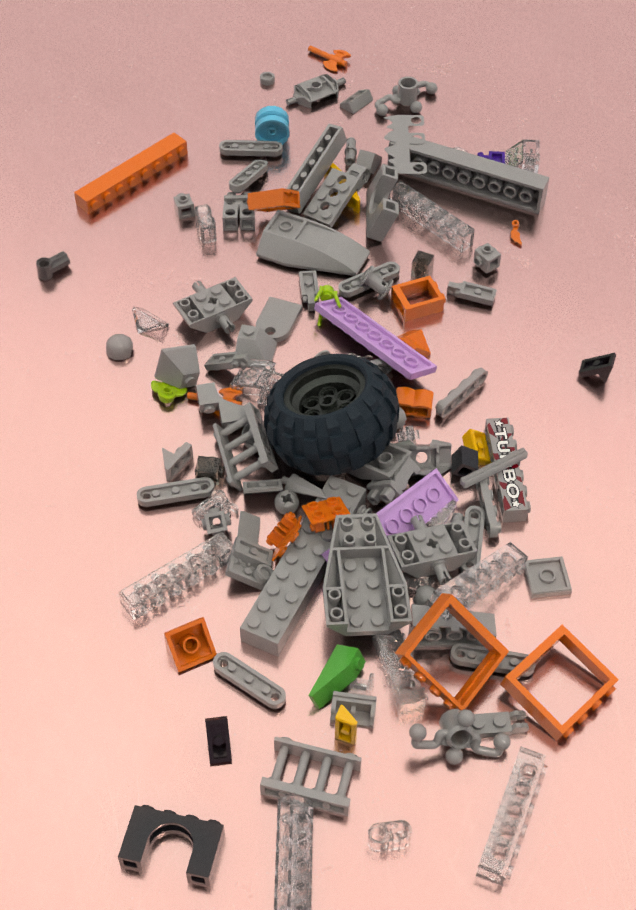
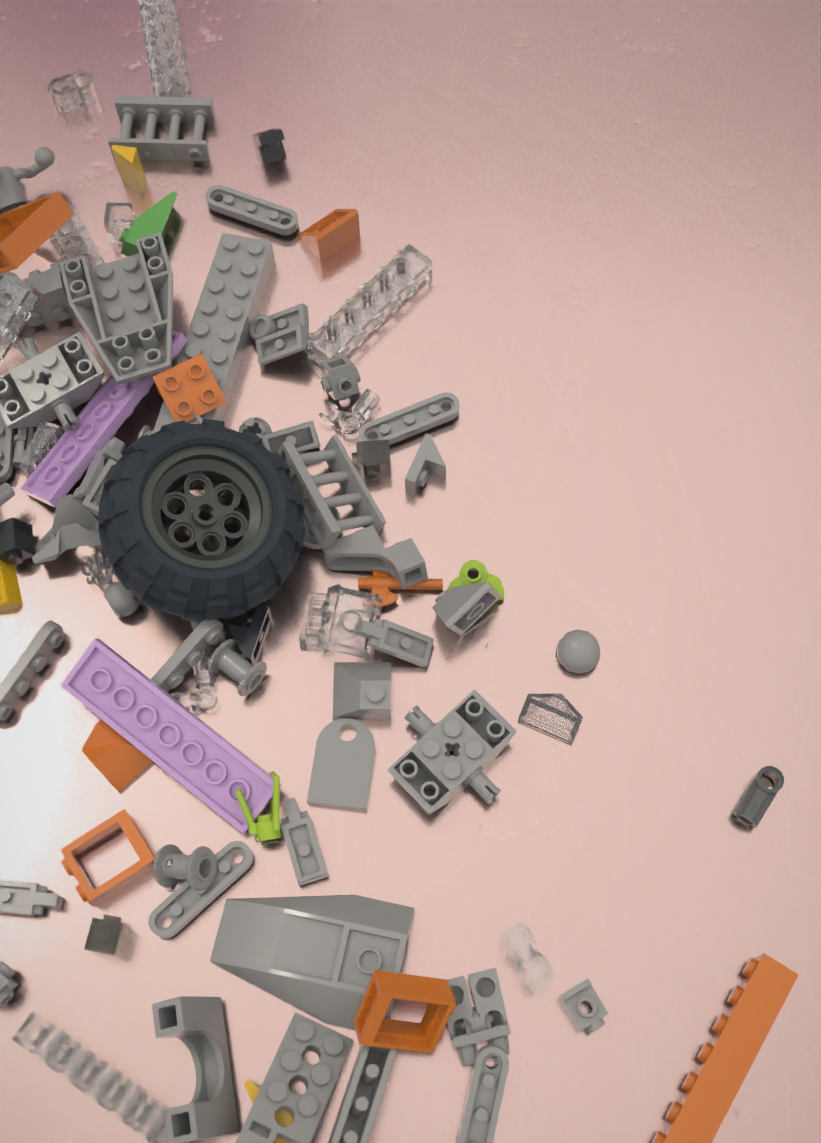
camera: 170 degrees right, 15 degrees up
black arch [118,805,225,886] -> none
light grey slope [237,511,260,544] -> none
orange hinge [266,512,302,561] -> none
light grey hinge [330,691,377,728] -> none
orange brick [396,387,434,418] -> none
light grey piece [413,585,439,606] -> none

